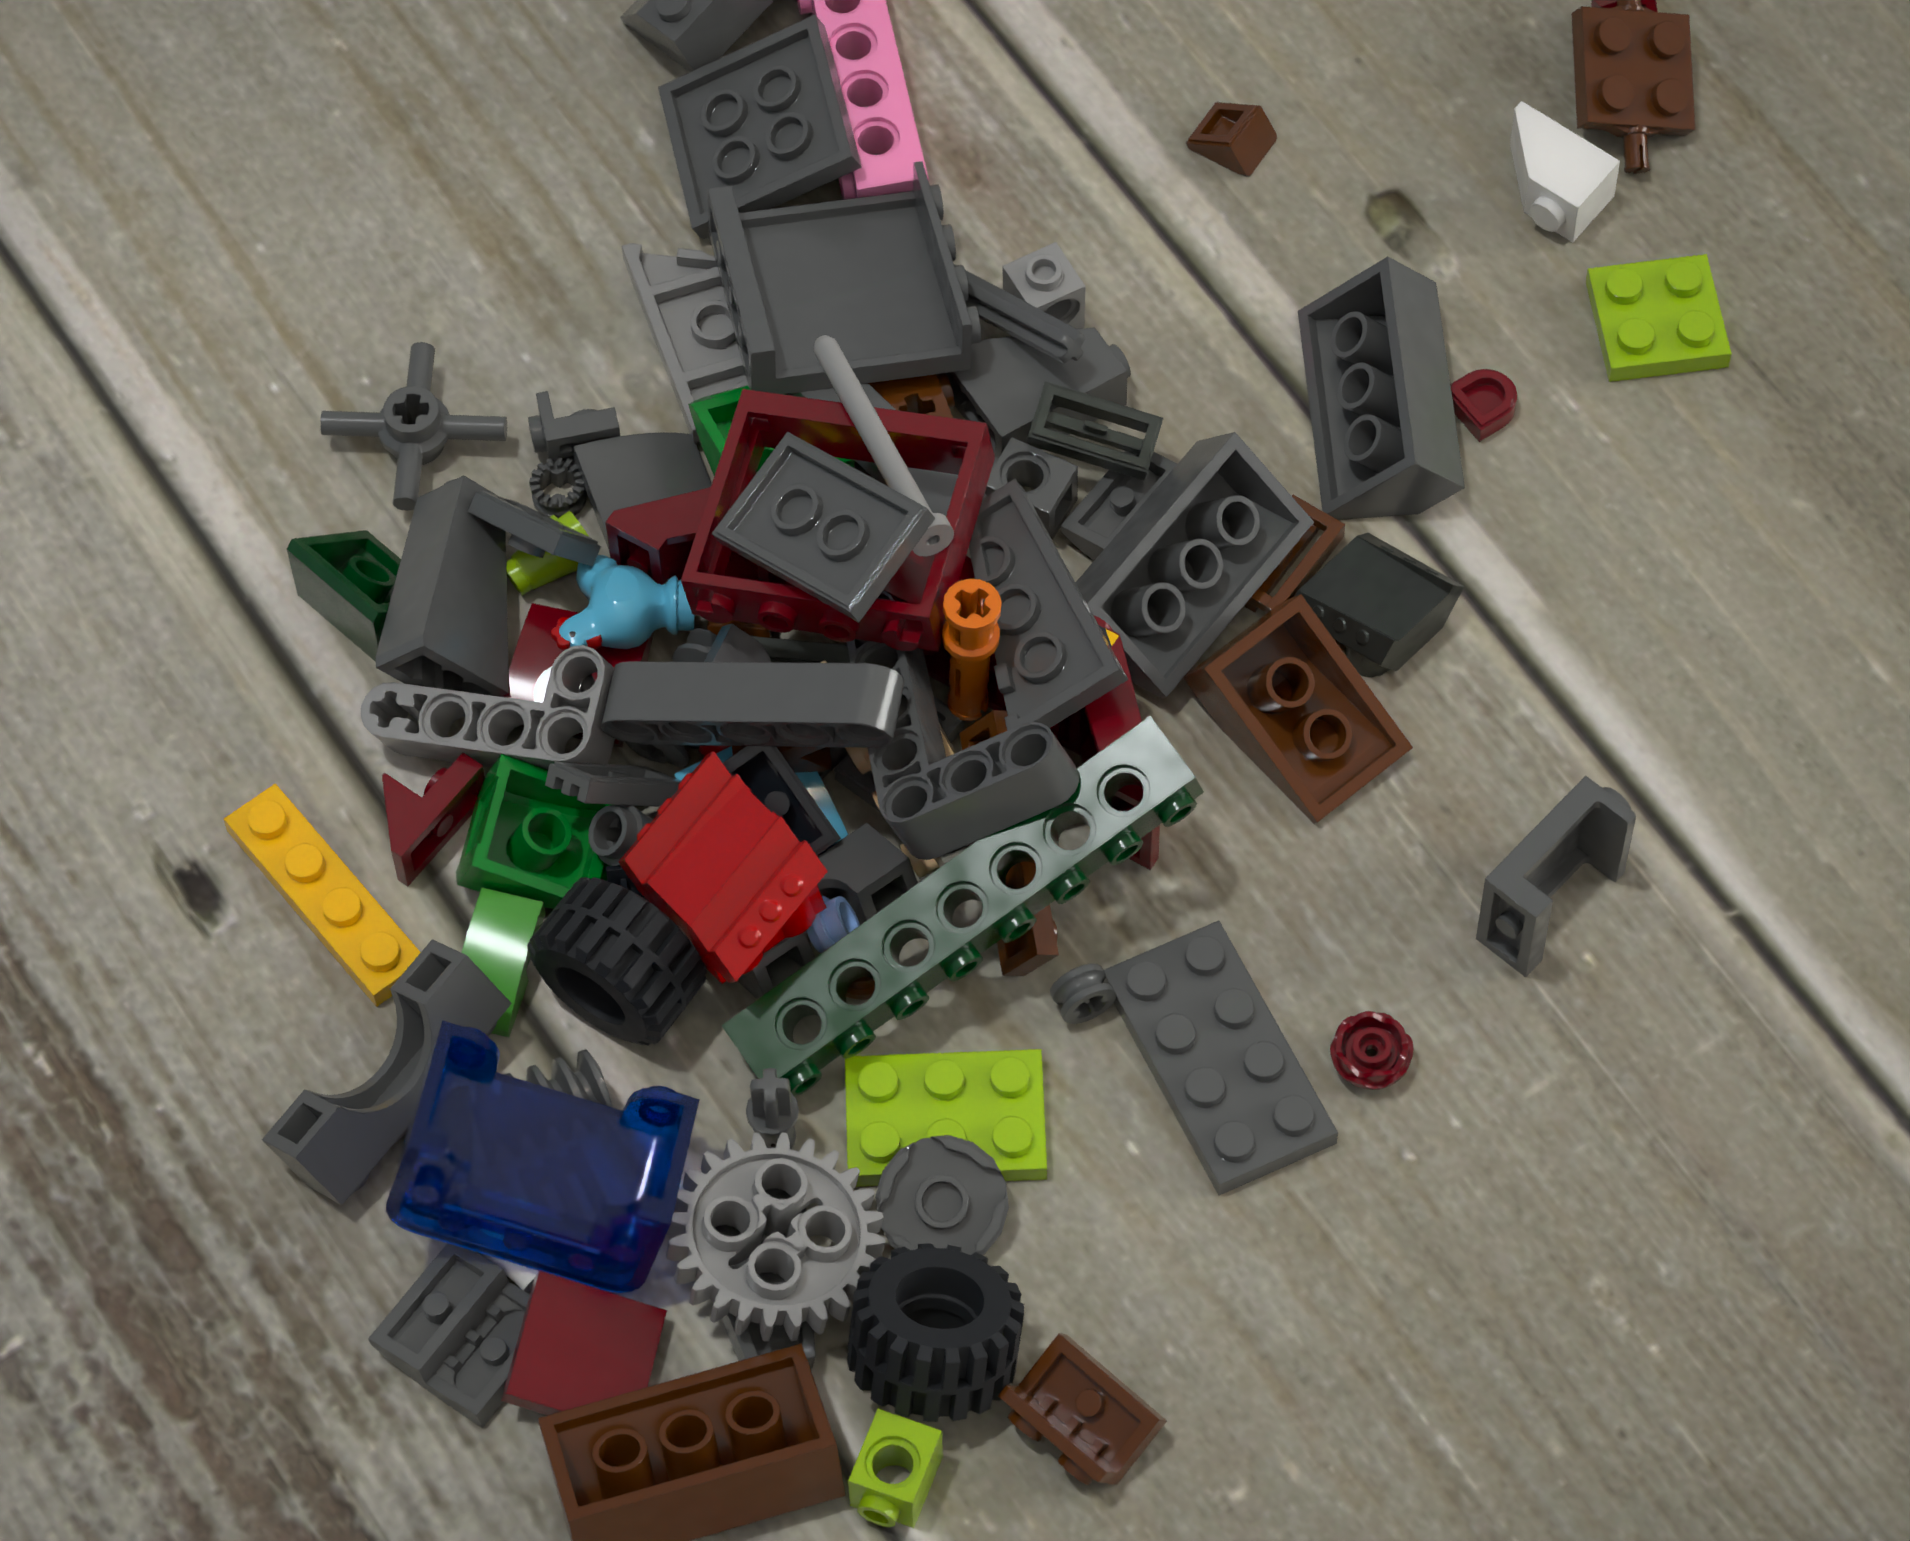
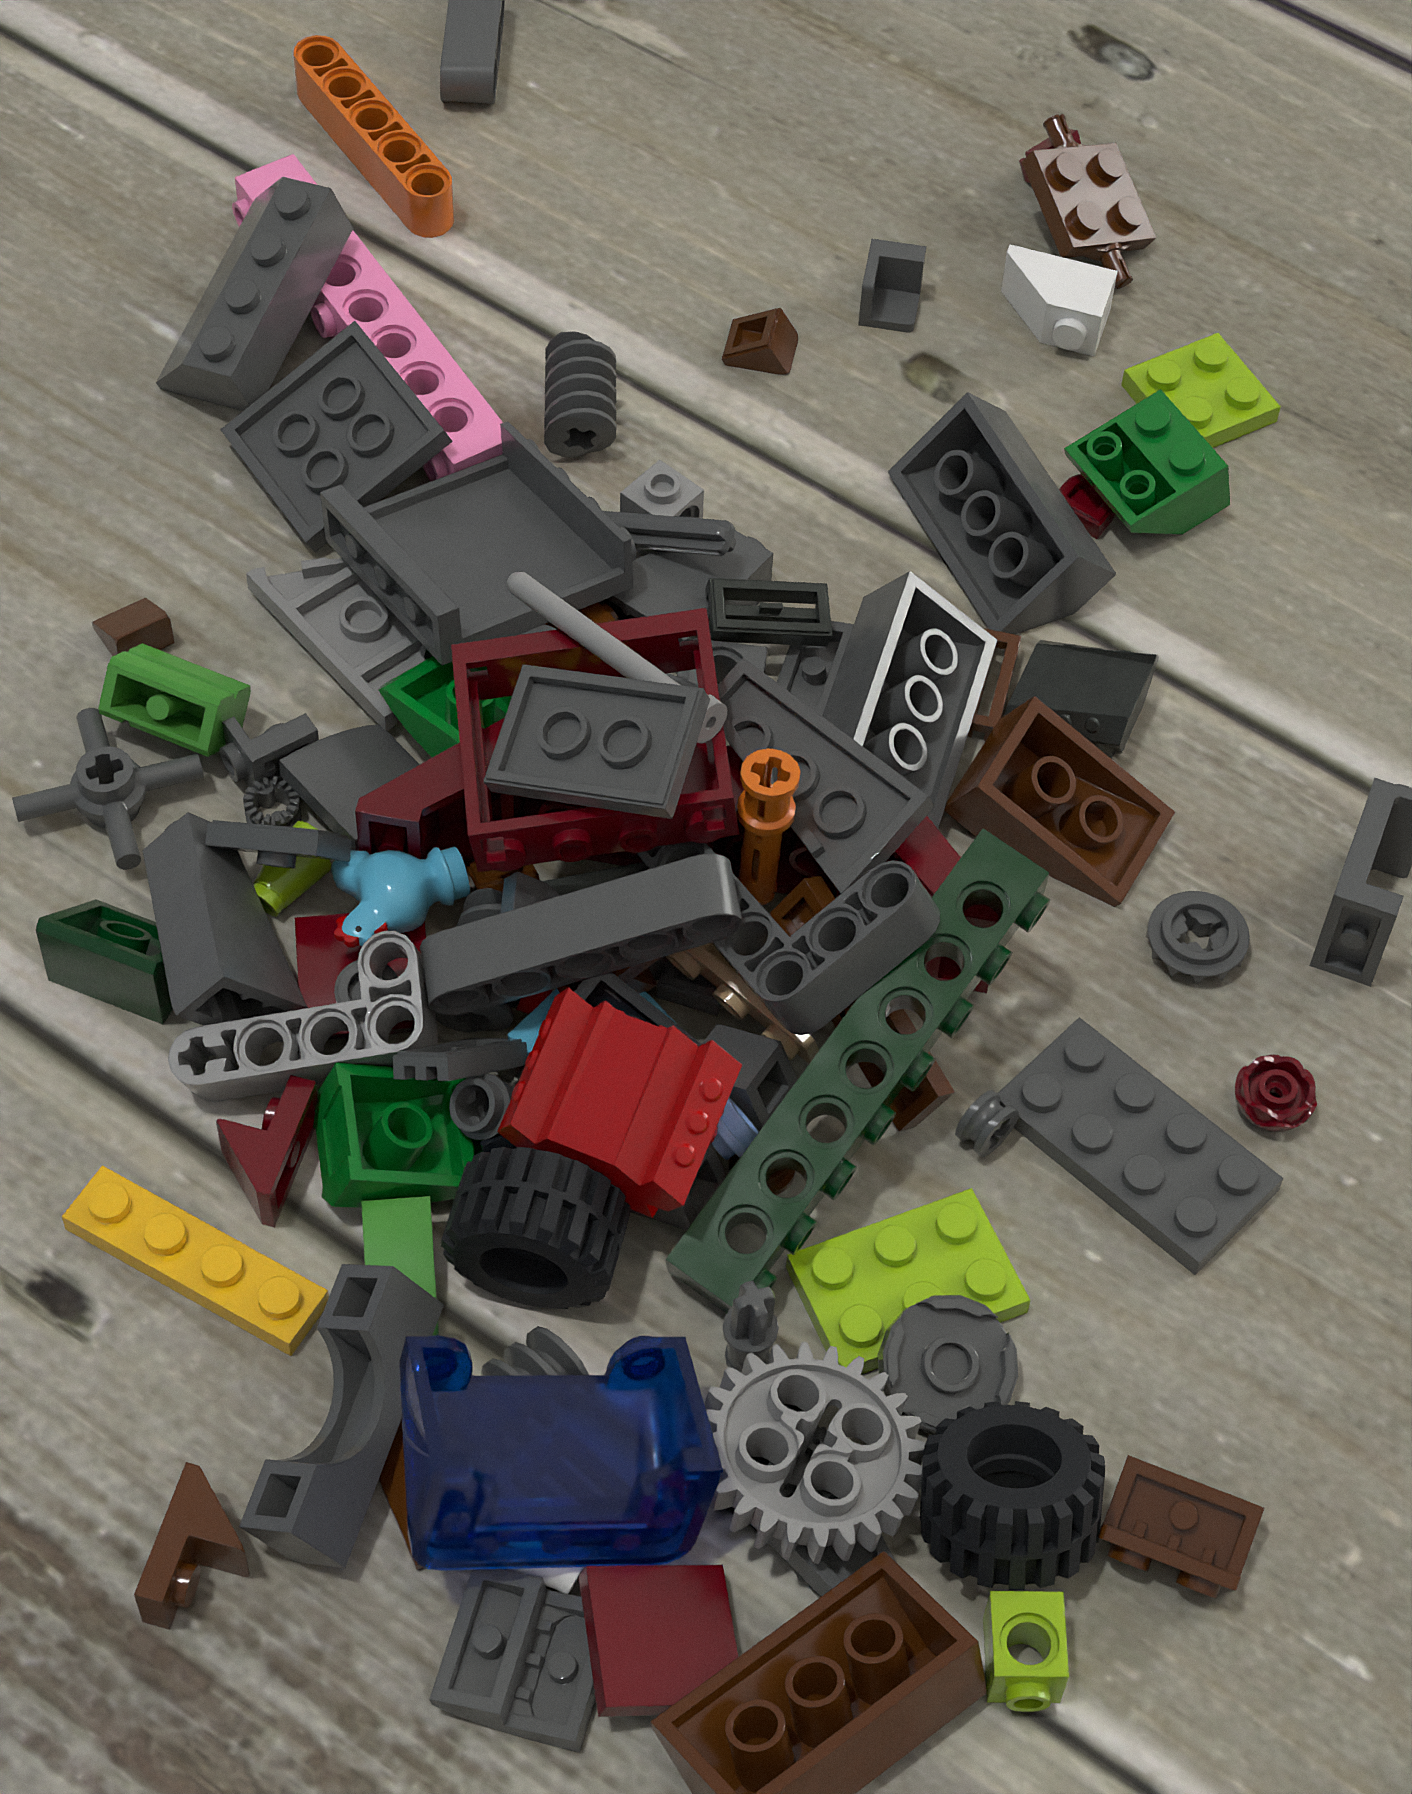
camera: 25 degrees left, 5 degrees down
none -> reddish brown slope [92,597,175,656]
none -> bright green brick [98,643,251,757]
none -> reddish brown slope [134,1462,250,1630]
none -> dark grey piece [544,331,617,458]
none -> dark grey panel [858,239,927,333]
none -> green slope [1064,389,1230,535]
none -> dark grey gear [1146,891,1250,984]

